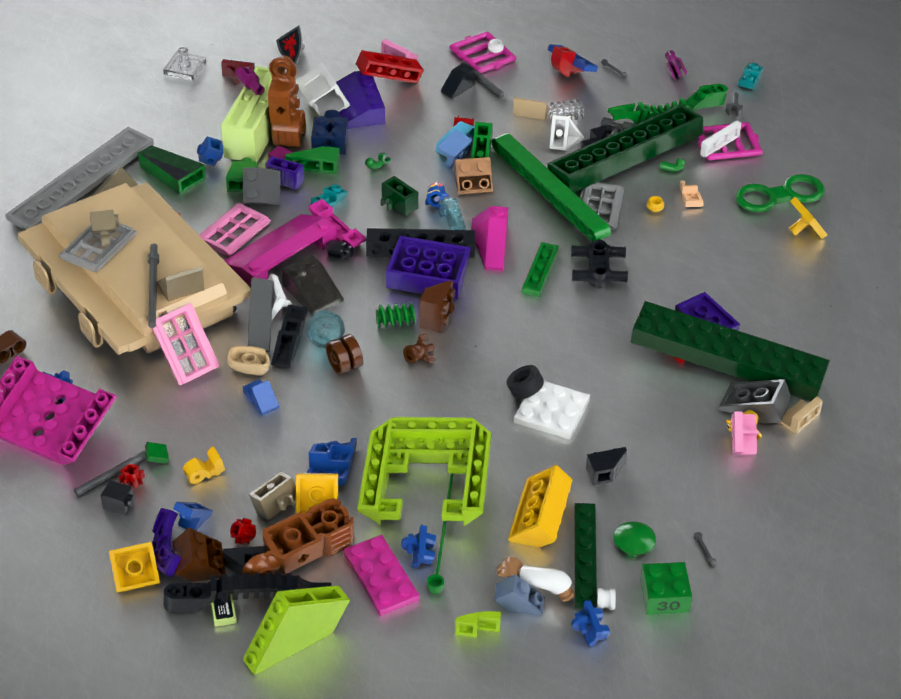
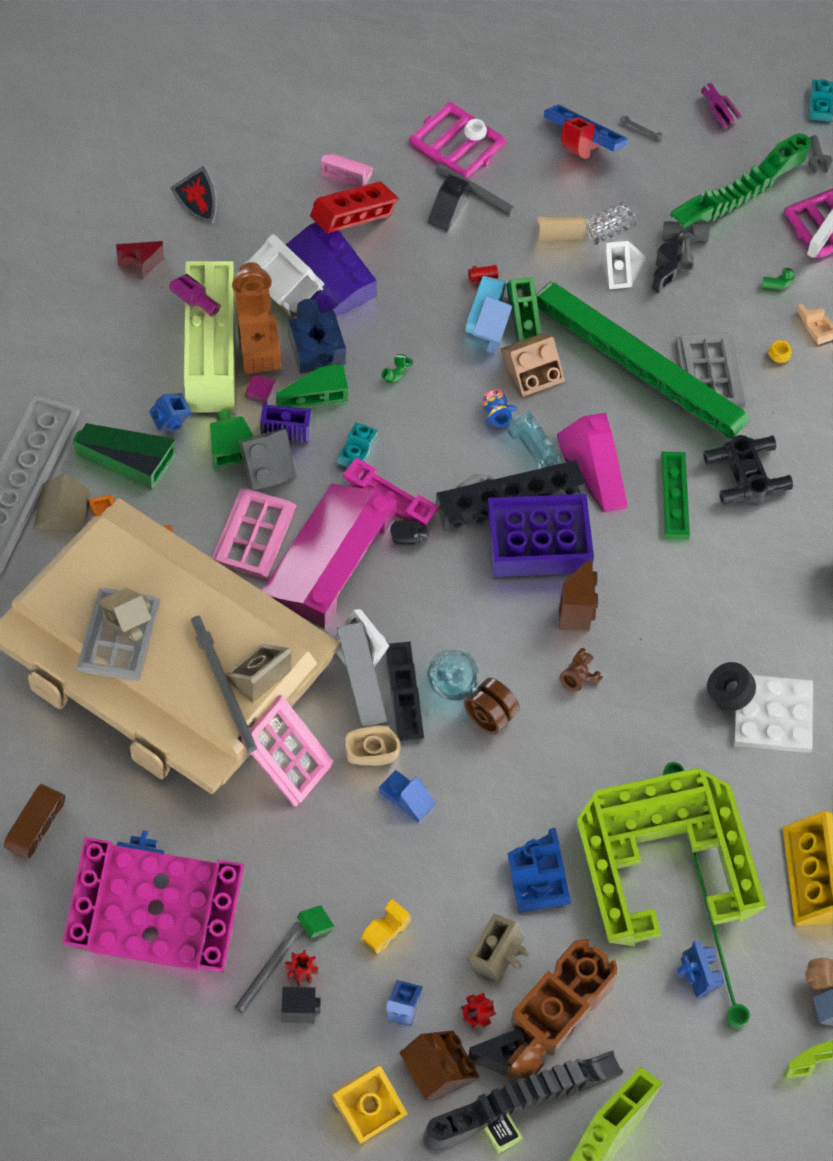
camera: 20 degrees left, 15 degrees up
dark purple tile [152,508,182,577] -> none
clear tile [163,47,206,81] -> none
clear smoke slope [281,255,344,316] -> none
yellow tile [296,473,338,514] -> none
dark pink plate [344,535,419,616] -> none
green piece [376,302,415,328] -> none
dark green brick [381,176,418,216] -> none
dark green brick [548,105,703,193] -> none

